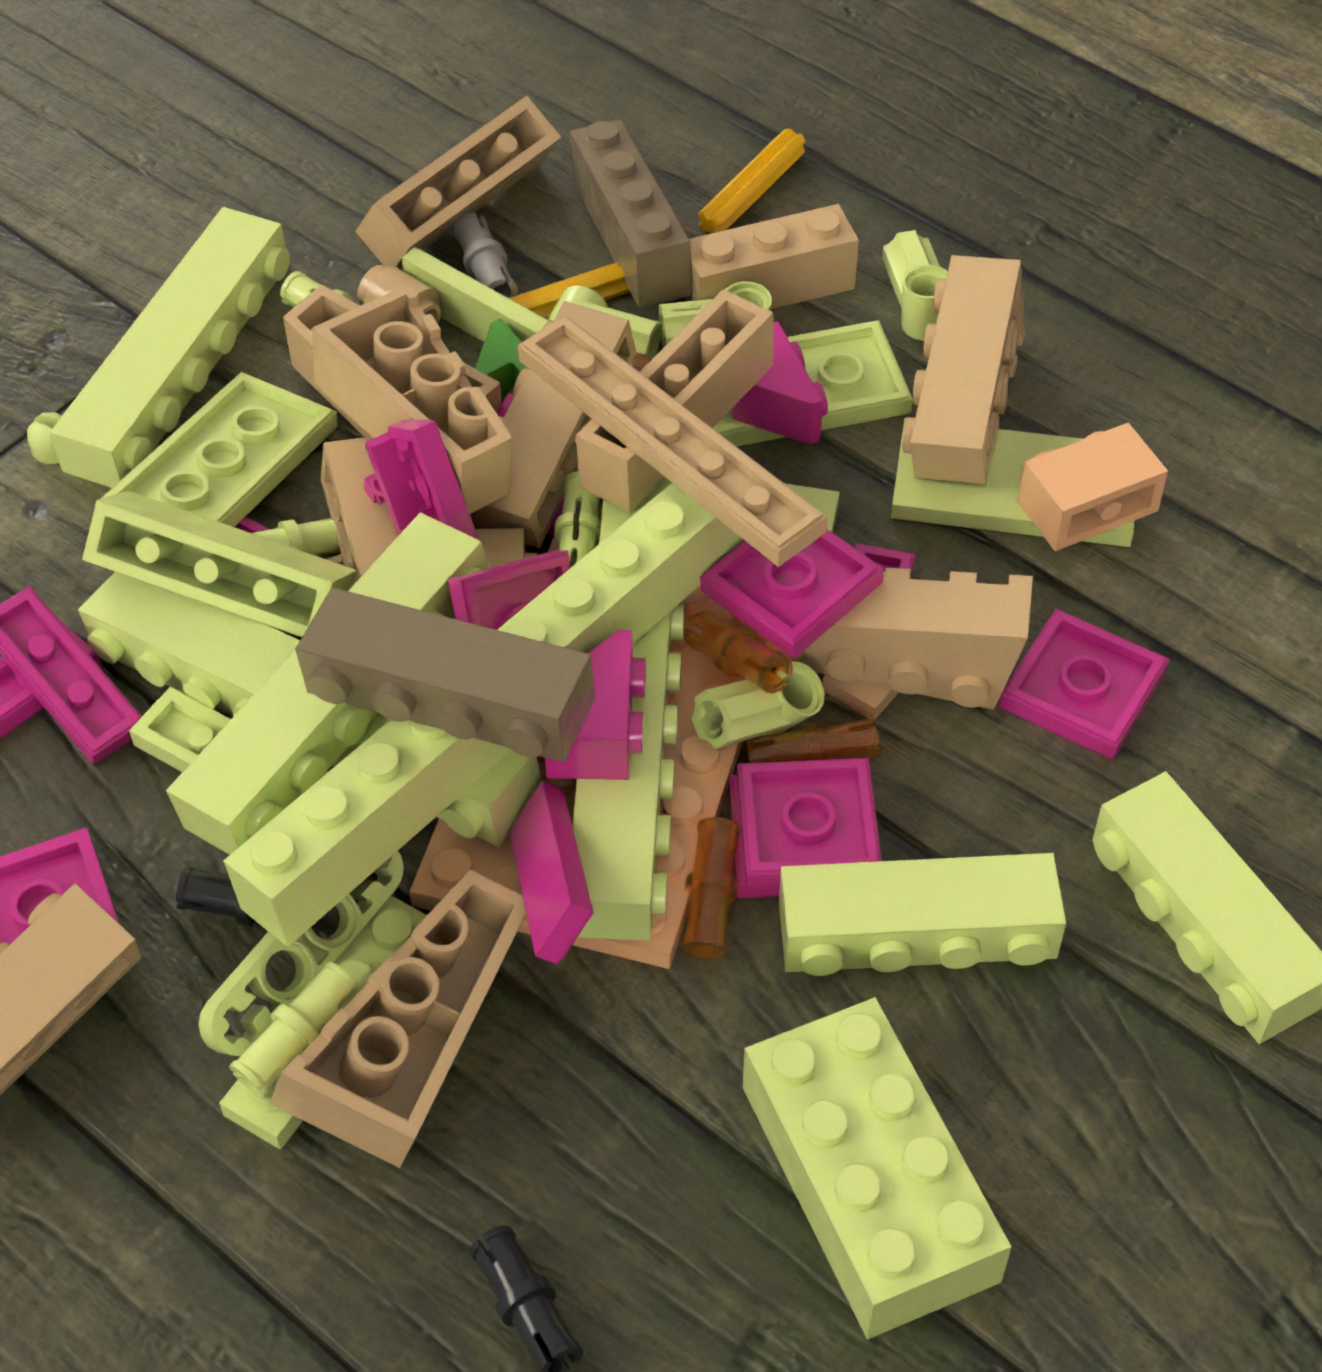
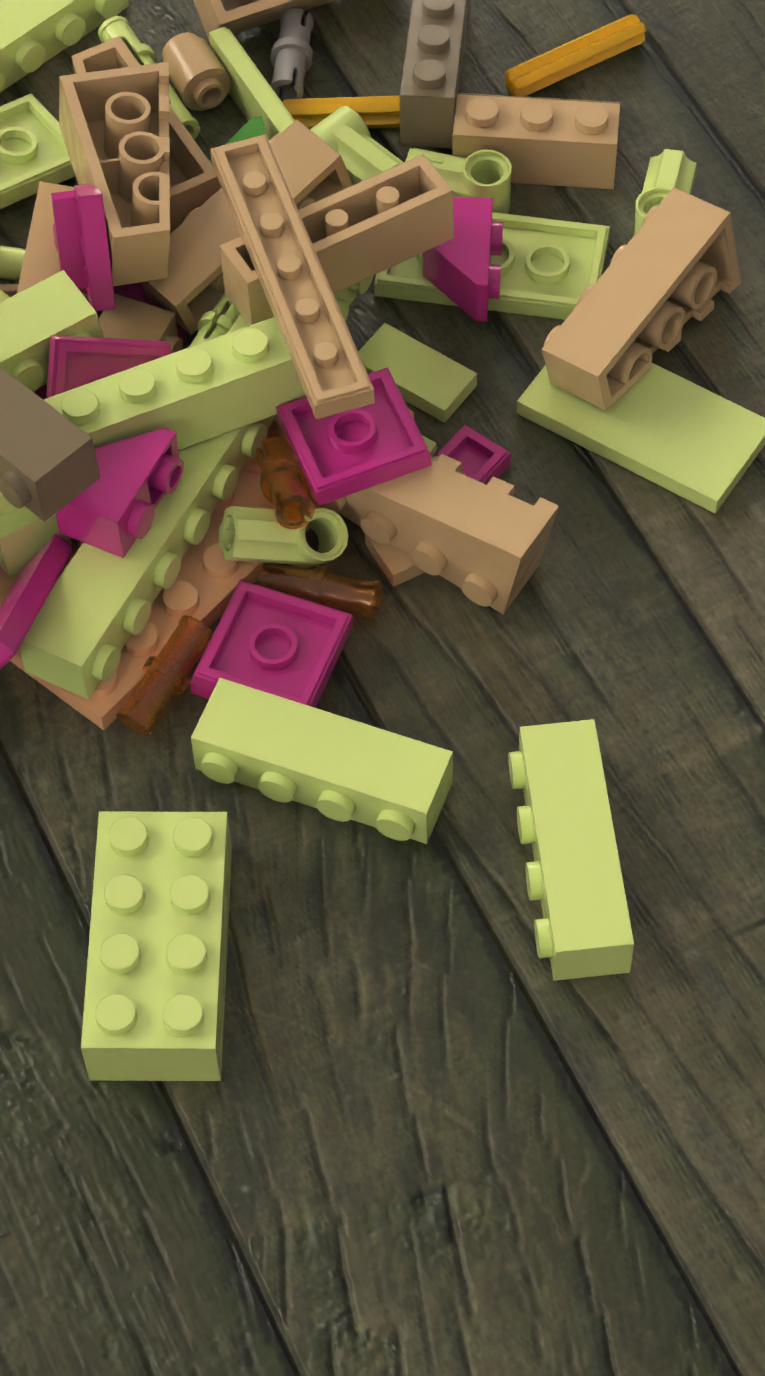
camera: 25 degrees right, 5 degrees up
dark pink tile [998,609,1170,761] -> none
light nougat brick [1018,422,1168,551] -> none

